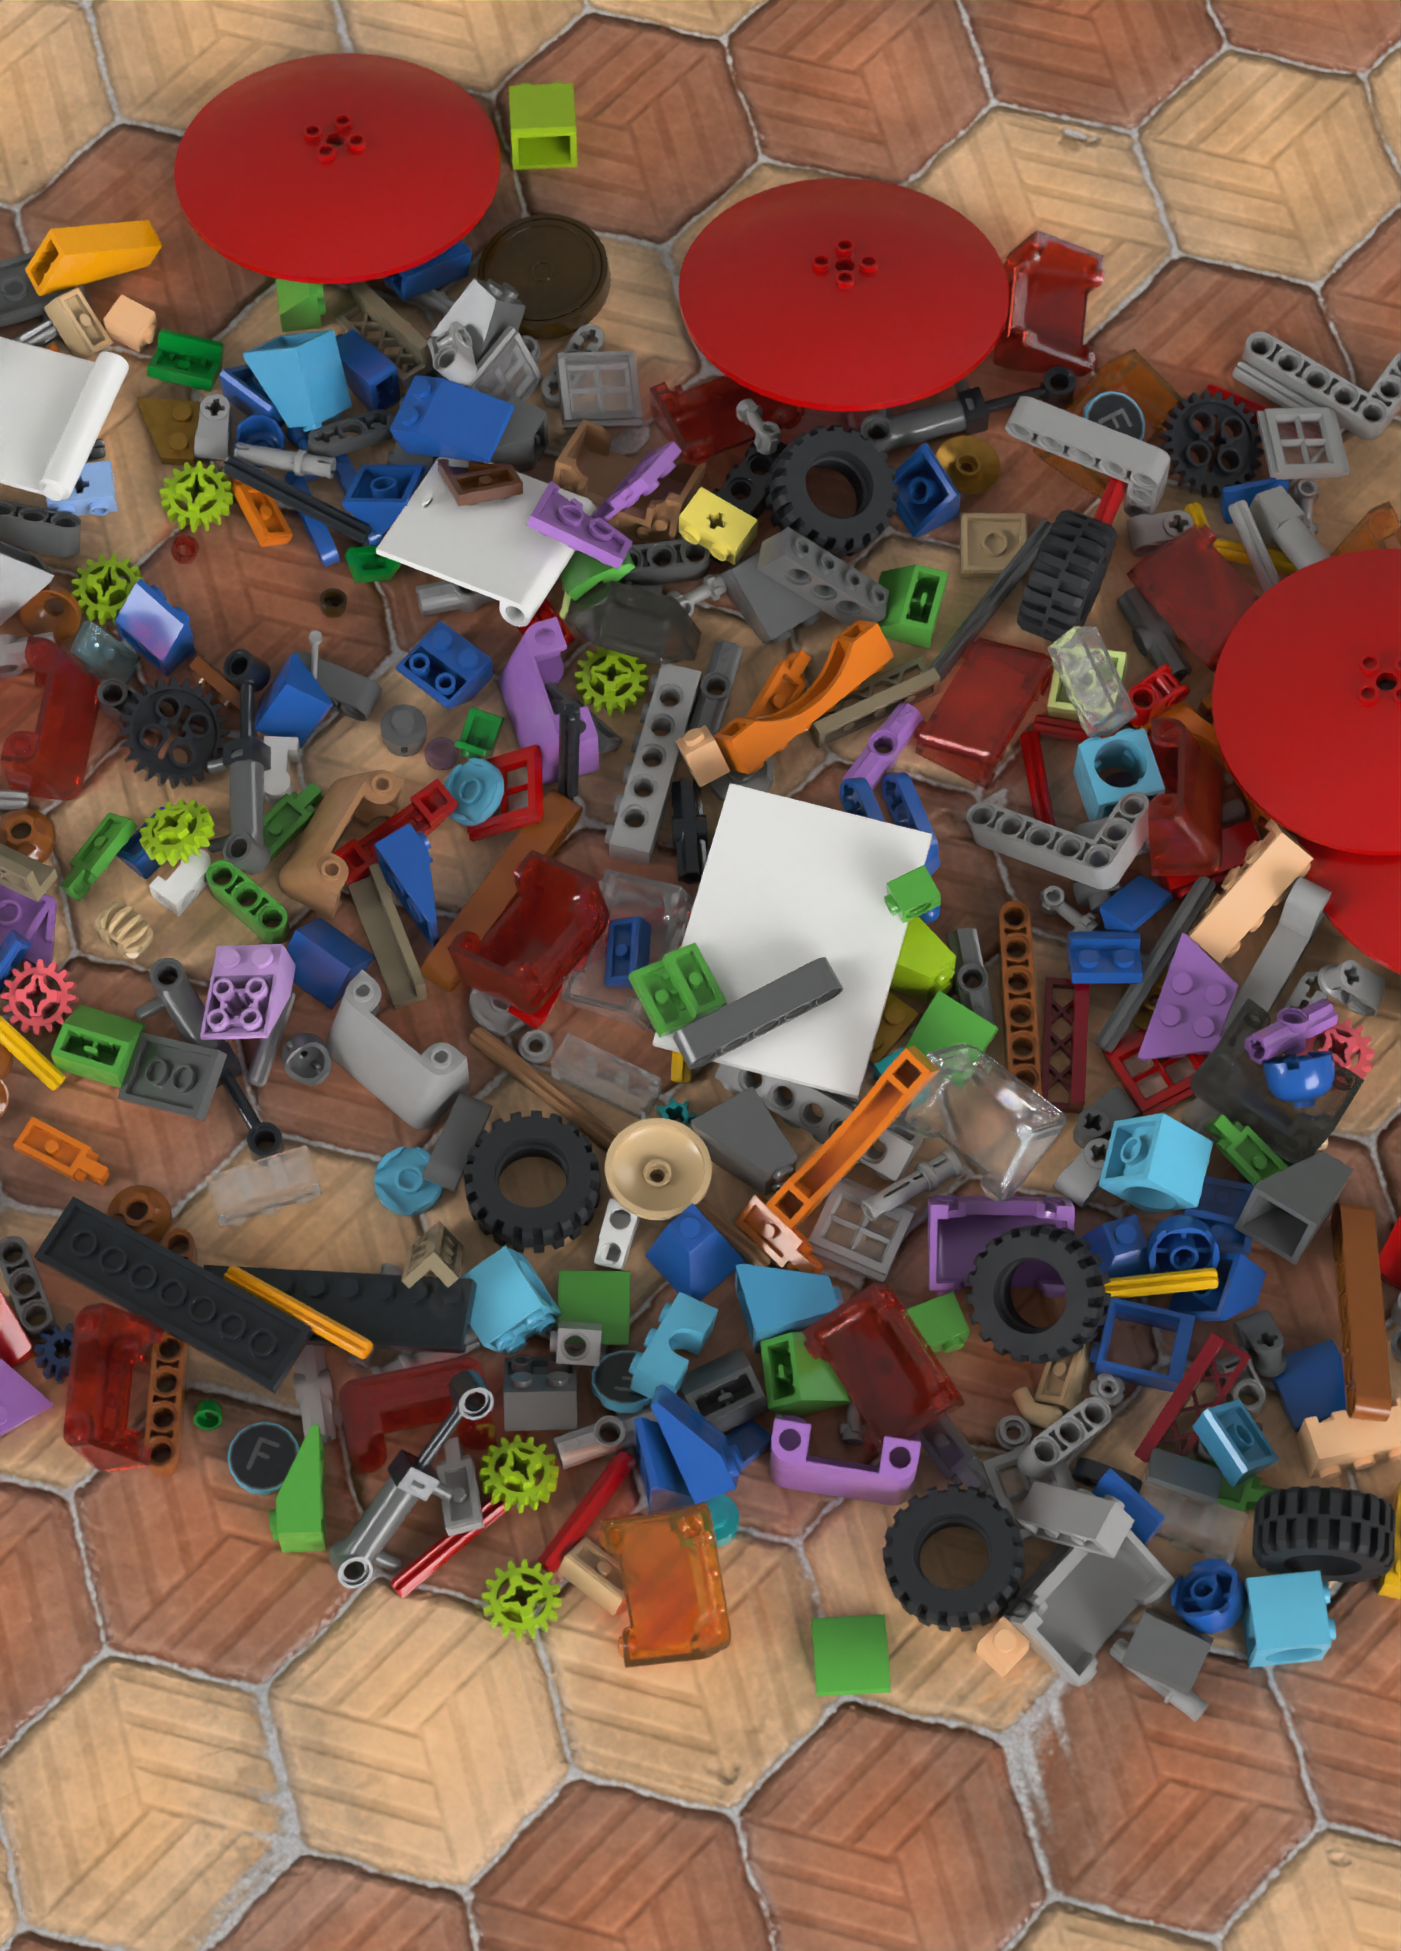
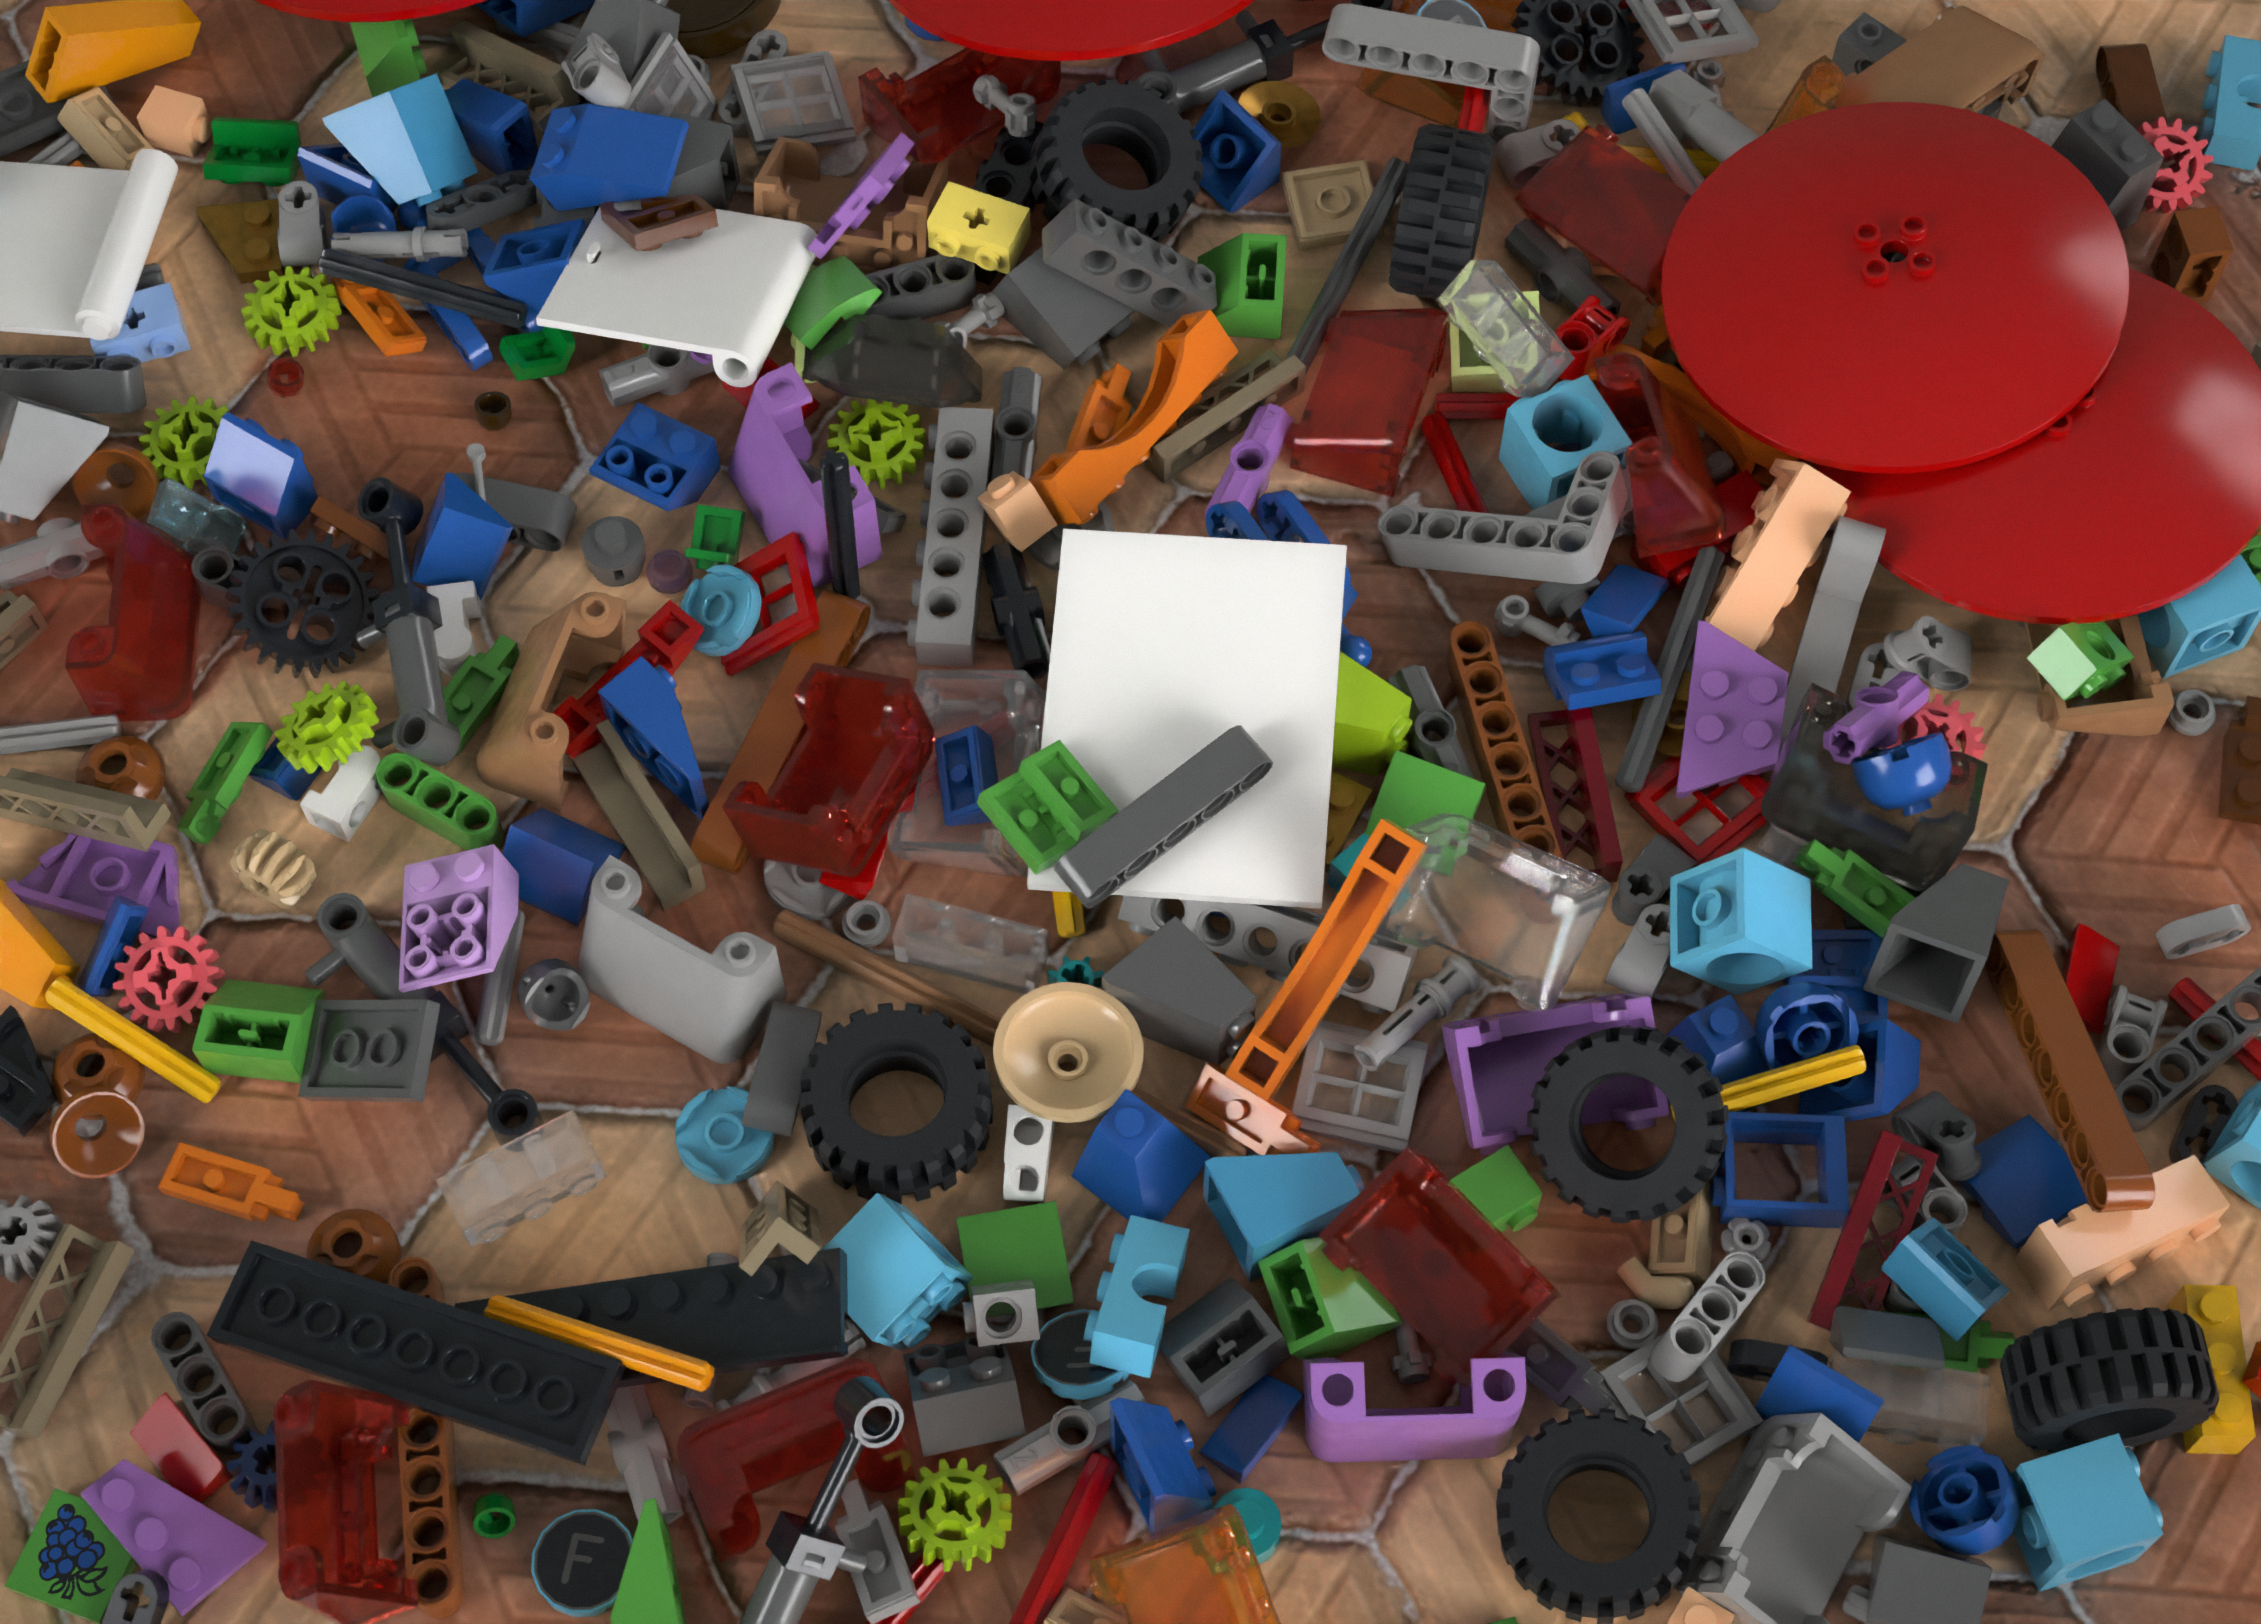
camera: 10 degrees left, 5 degrees down
medium lavender wing [526,481,633,570] -> none
blue slope [651,1384,743,1505] -> none
bright green brick [884,865,941,923] -> none
light grey brick [1015,1481,1135,1558] -> none

